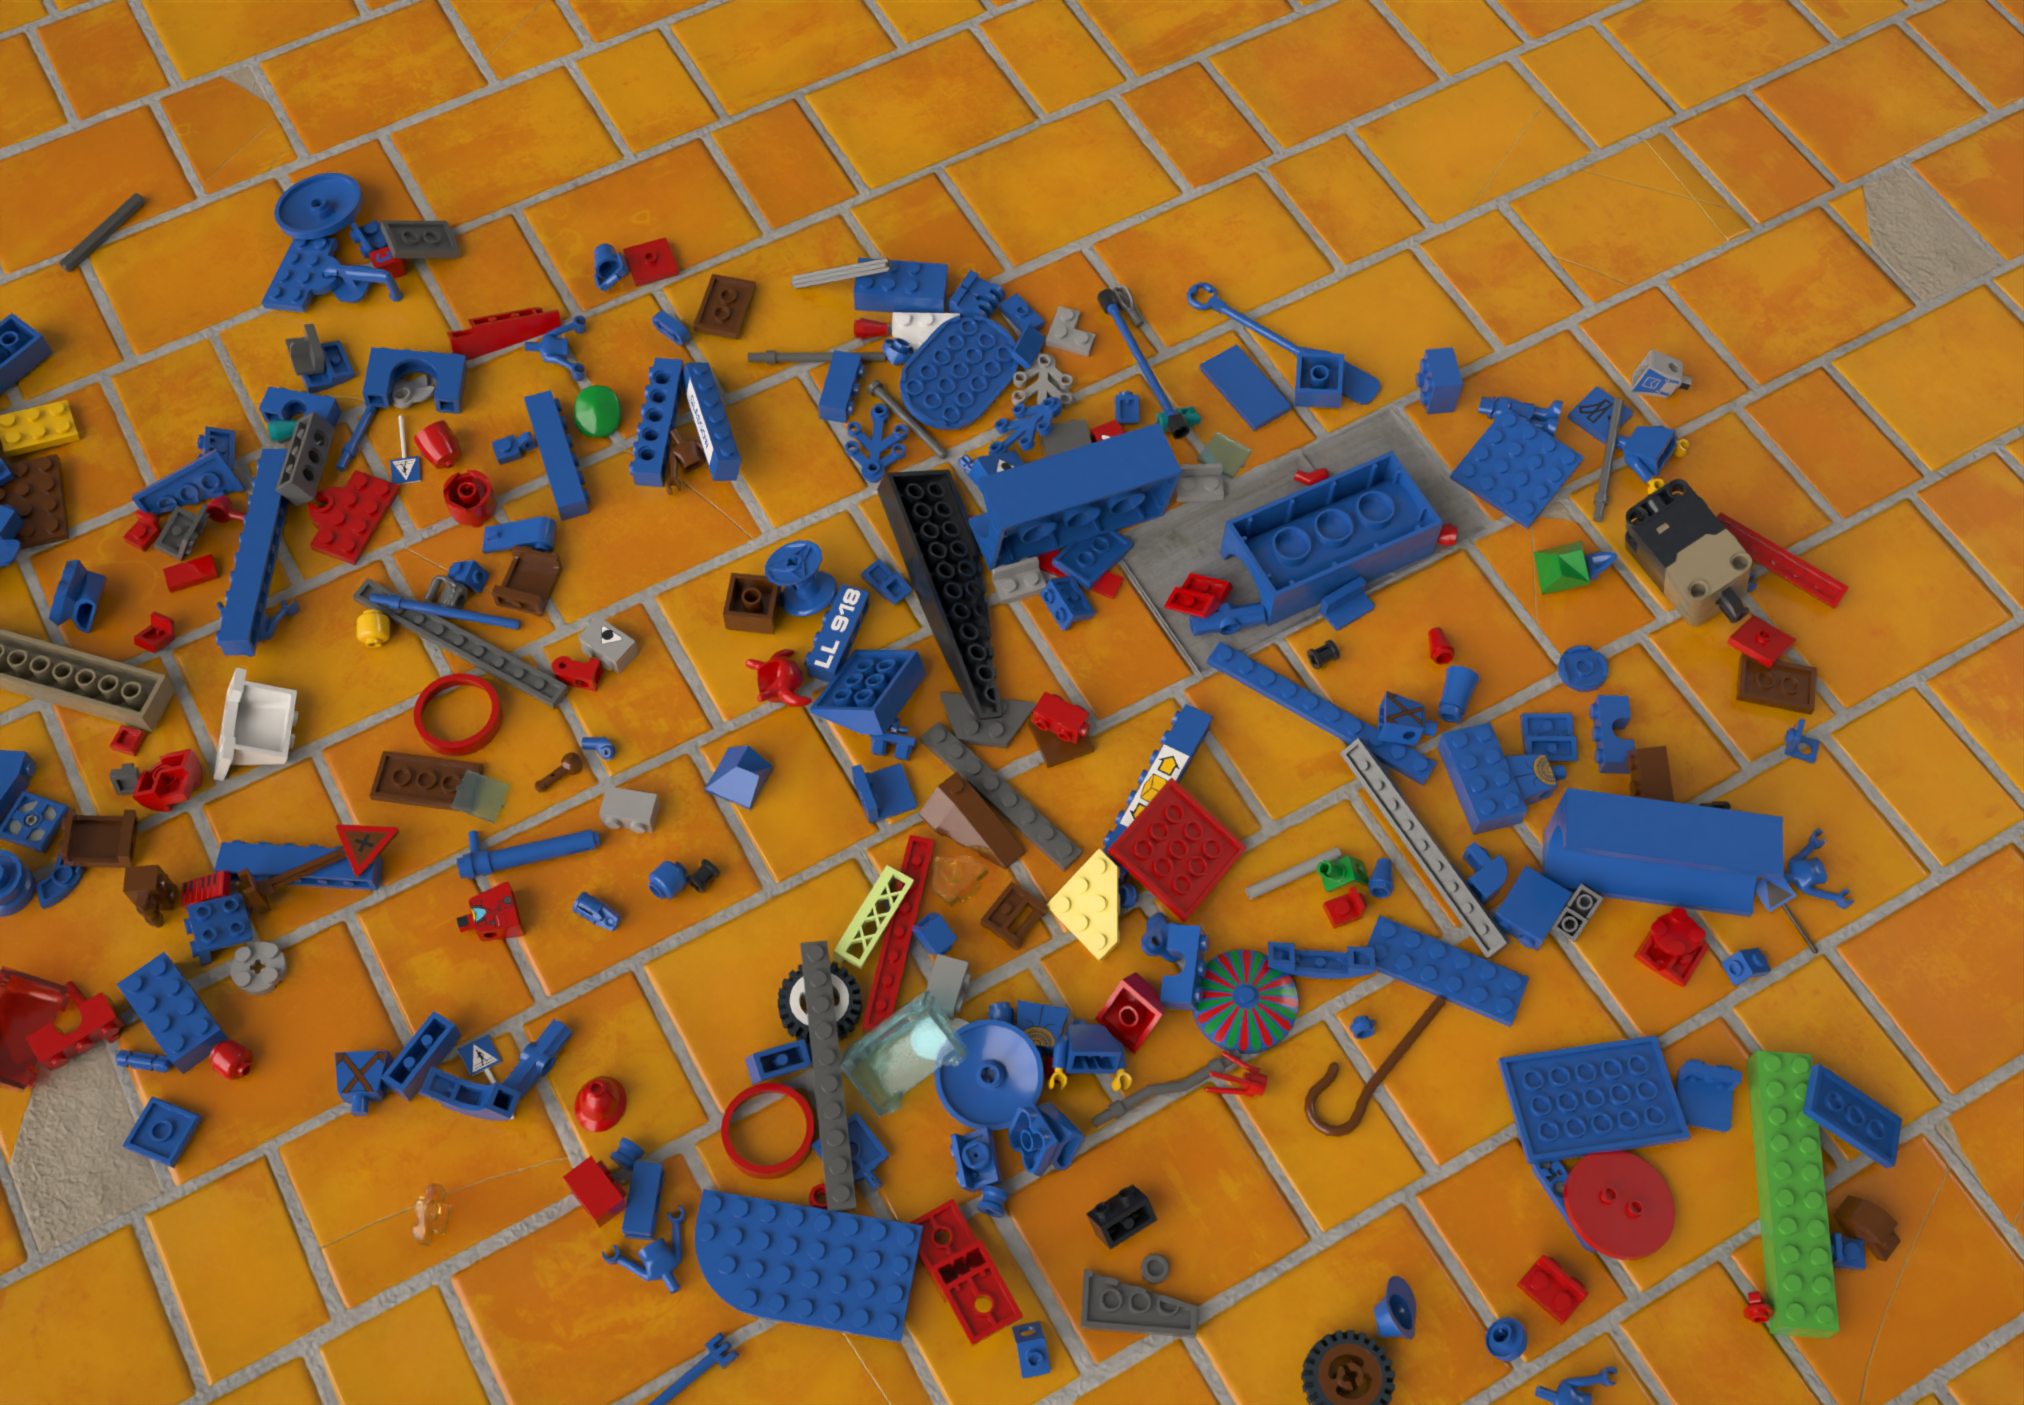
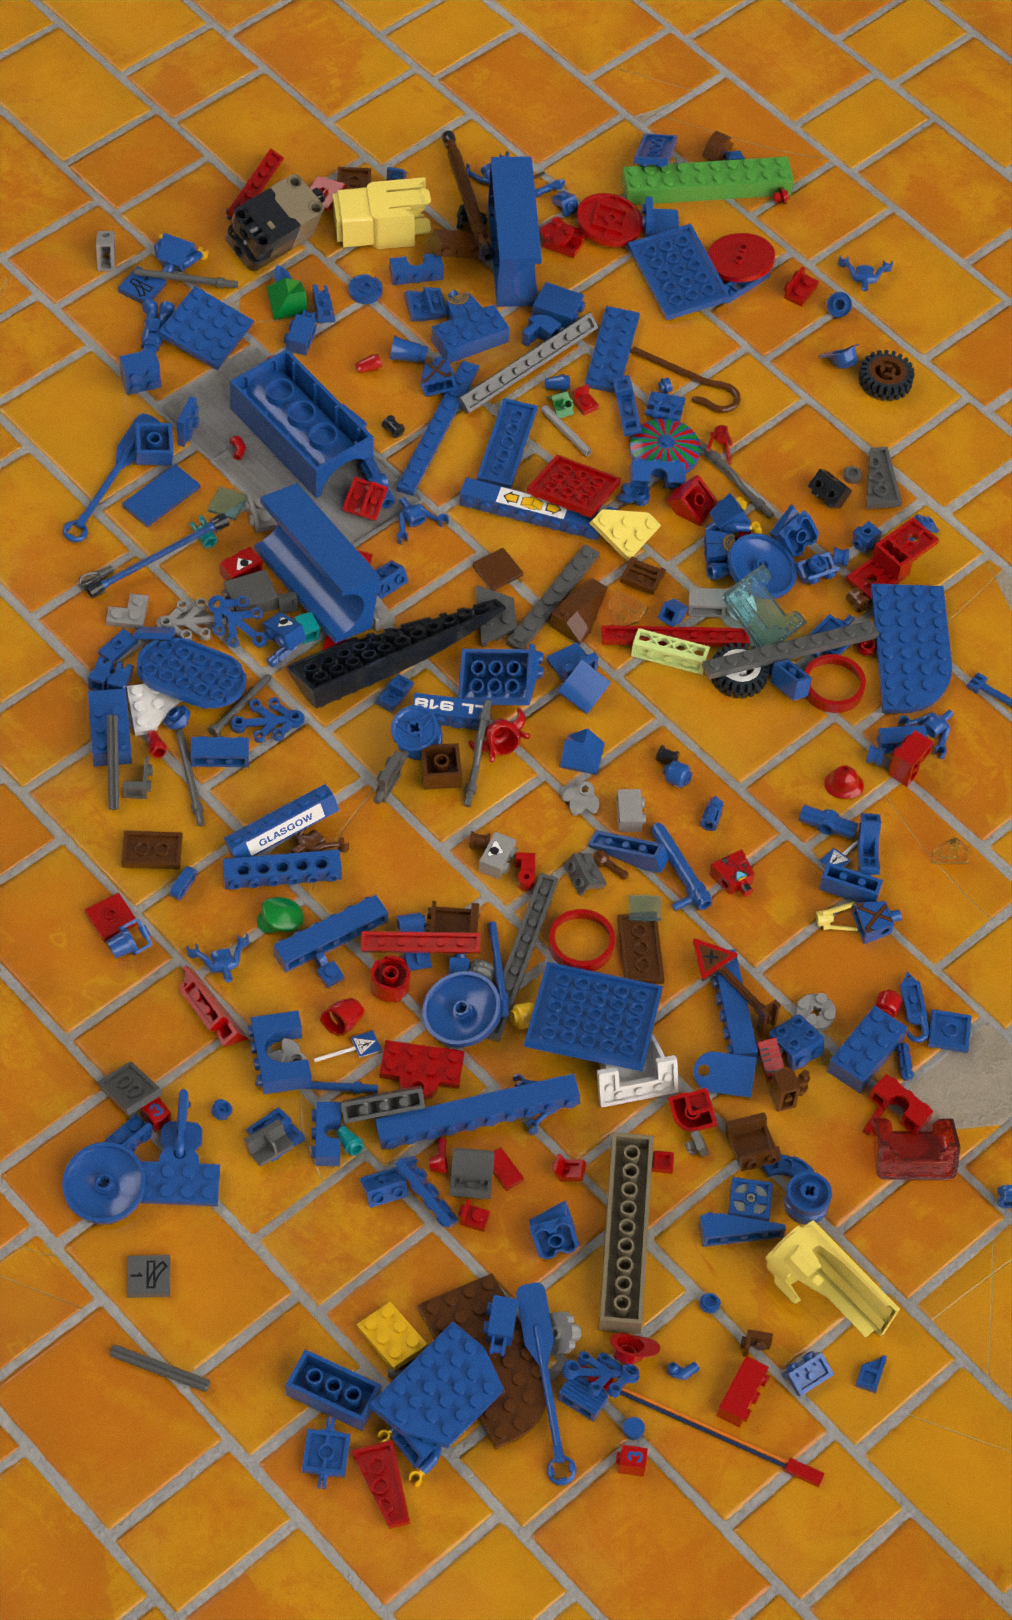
camera: 105 degrees left, 5 degrees down
blue arm [582,737,616,760] -> none
red brick [1032,692,1091,744] -> none
blue bracket [1114,391,1139,424] -> none
black slope [1551,883,1604,942] -> none
none -> dark grey bracket [123,757,153,799]
none -> dark grey tile [128,1255,170,1298]
none -> blue plate [177,396,200,447]
none -> blue tile [211,1099,233,1120]
none -> blue brick [284,310,317,356]
none -> blue hinge [312,284,335,323]
none -> light yellow piece [332,177,431,249]
none -> red plate [361,931,480,954]
none -> dark grey plate [373,750,409,804]
none -> blue piece [397,497,449,544]
none -> blue dish [422,971,502,1048]
none -> reddish brown hose [442,130,495,262]
none -> dark grey bar [463,700,492,807]
none -> reddish brown bush [469,831,490,850]
none -> blue plate [477,398,538,489]
none -> blue plate [524,962,663,1072]
none -> blue piece [535,179,565,197]
none -> blue slope [557,660,611,714]
none -> light grey plate [562,781,599,816]
none -> dark grey bracket [564,853,607,895]
none -> red plate [576,193,643,247]
none -> blue slope [588,830,669,873]
none -> blue plate [645,391,686,422]
none -> blue tile [693,1051,756,1098]
none -> light yellow plant [815,902,858,931]
none -> reddish brown wheel [846,587,871,613]
none -> blue brick [852,521,882,554]
none -> blue plate [899,972,930,1043]

